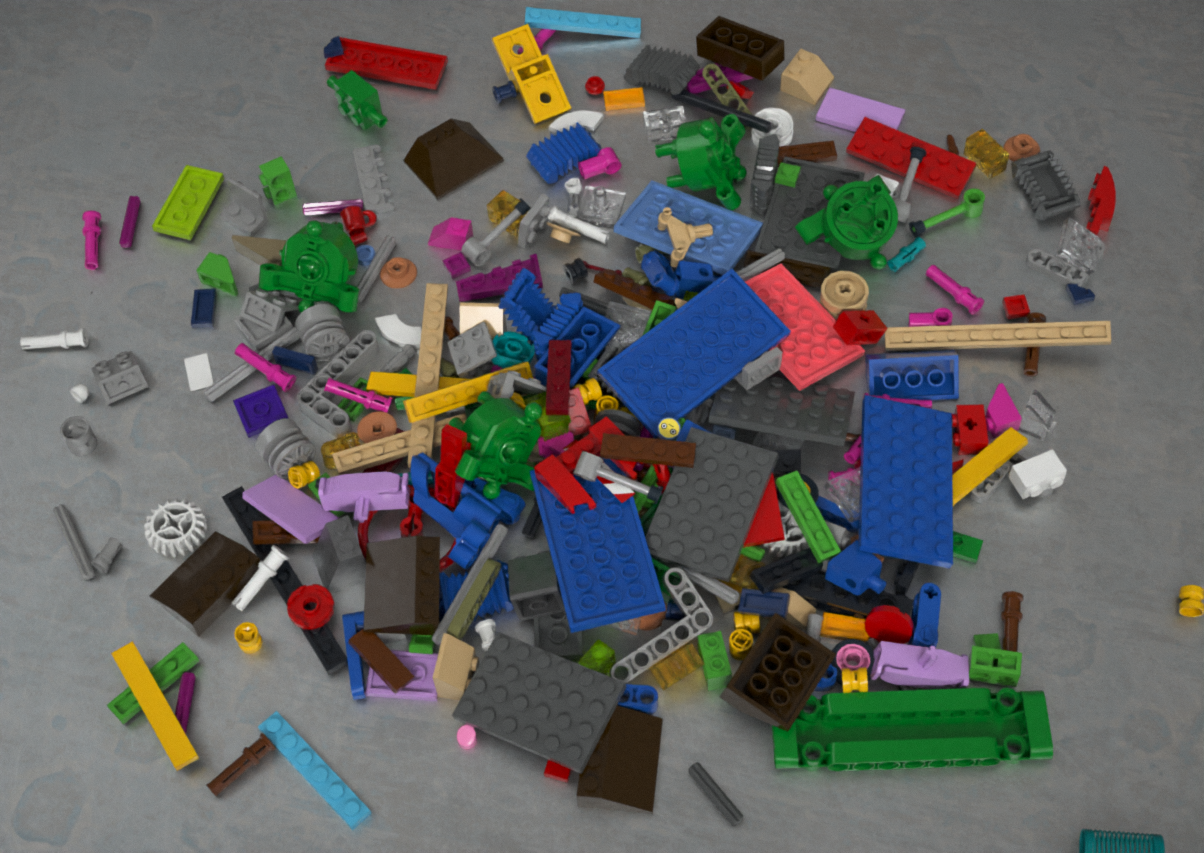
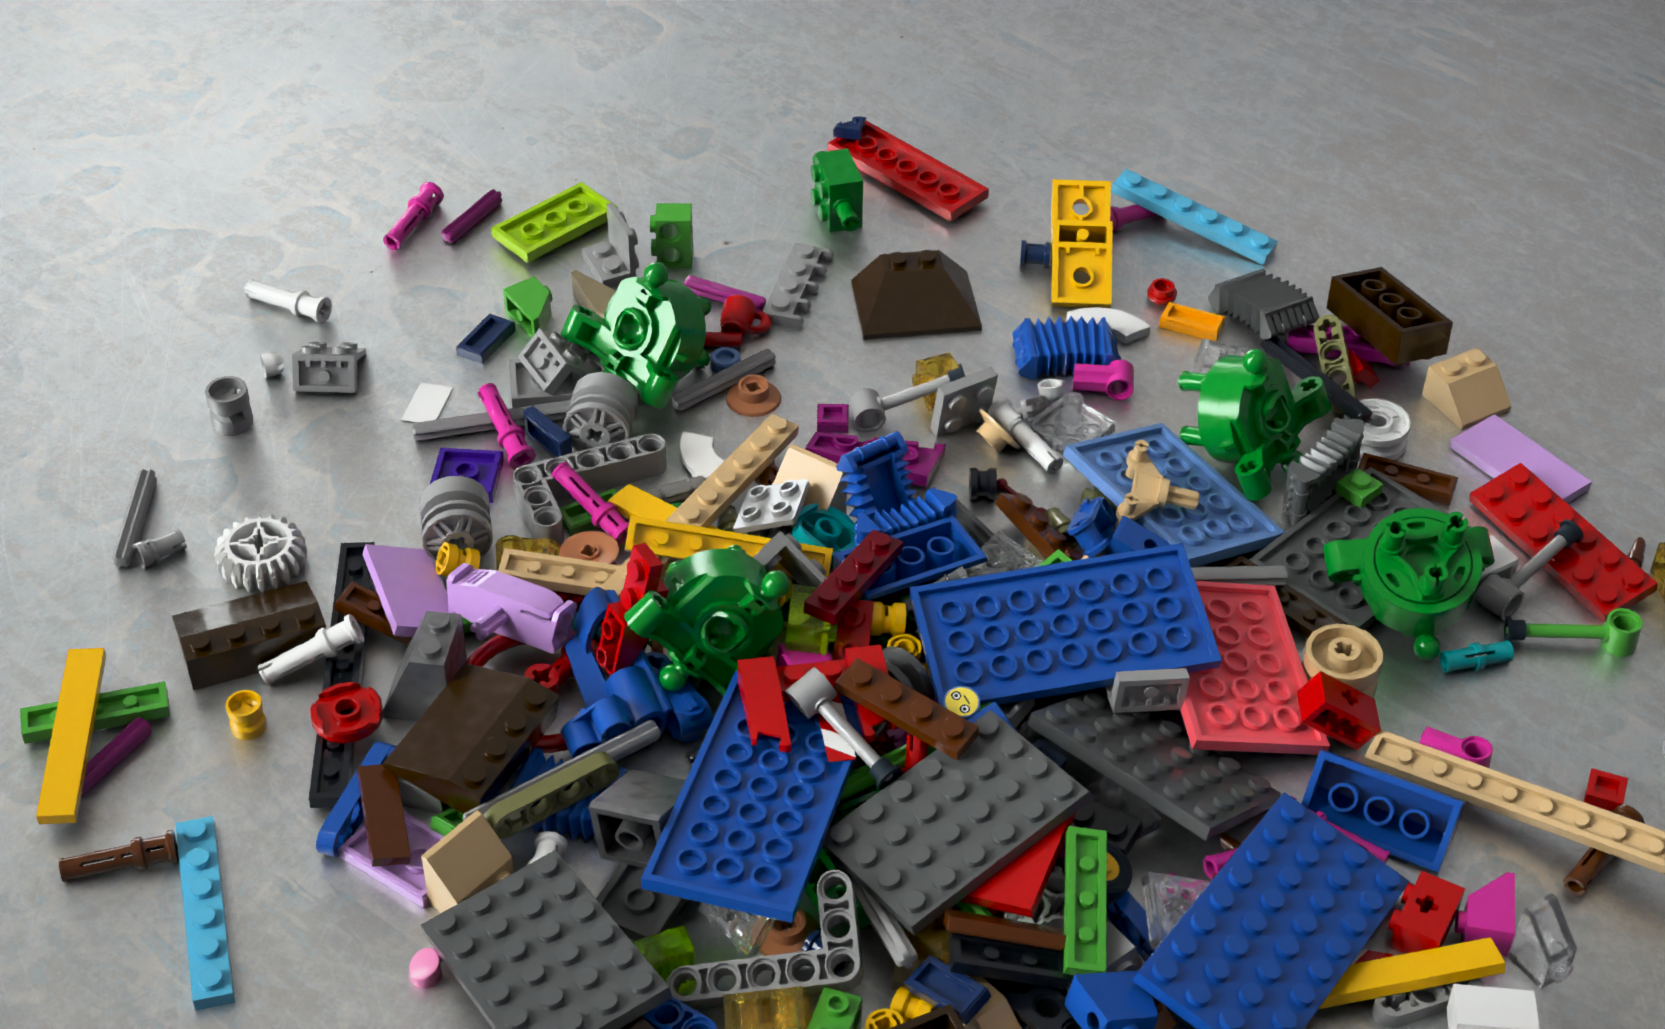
camera: 25 degrees right, 15 degrees down
dark pink slope [428,217,474,251] -> none
dark pink pin [925,264,984,315] -> none
none -> reddish brown tile [943,909,1066,950]

